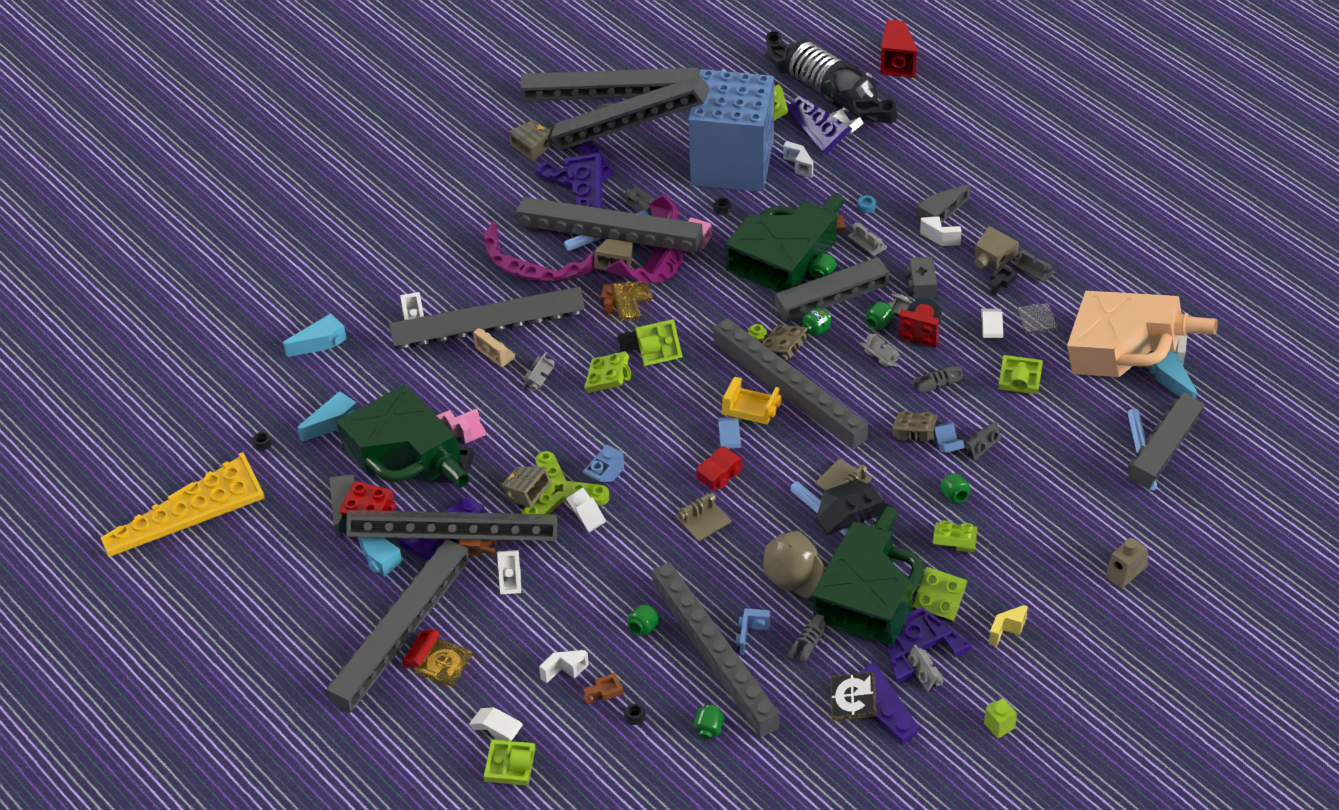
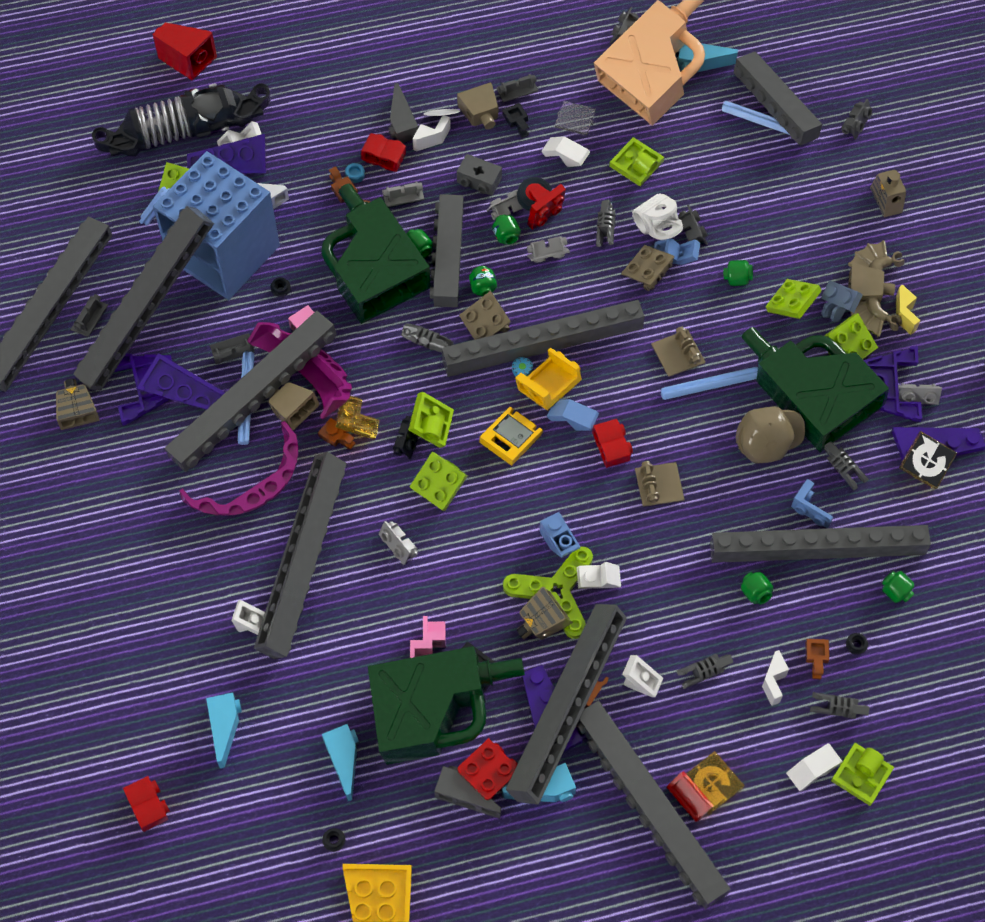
camera: 65 degrees left, 15 degrees up
tan bracket [473,328,515,368] -> none
lime plate [748,324,767,342] -> none
black wedge [816,479,893,535] -> none
none -> red brick [123,776,170,832]
none -> dark orange plate [329,166,358,203]
none -> red brick [361,133,406,172]
none -> dark grey hinge [401,323,454,353]
none -> white sticker [424,109,460,116]
none -> yellow container [479,407,543,466]
none -> dark azure tile [512,357,533,377]
none -> white piece [632,194,683,240]
none -> dark grey hinge [677,654,733,689]
none -> dark grey hinge [810,692,870,719]
none -> sand blue hinge [821,280,863,322]
none -> dark grey hinge [842,99,872,140]
none -> dark tan torso [848,240,905,337]

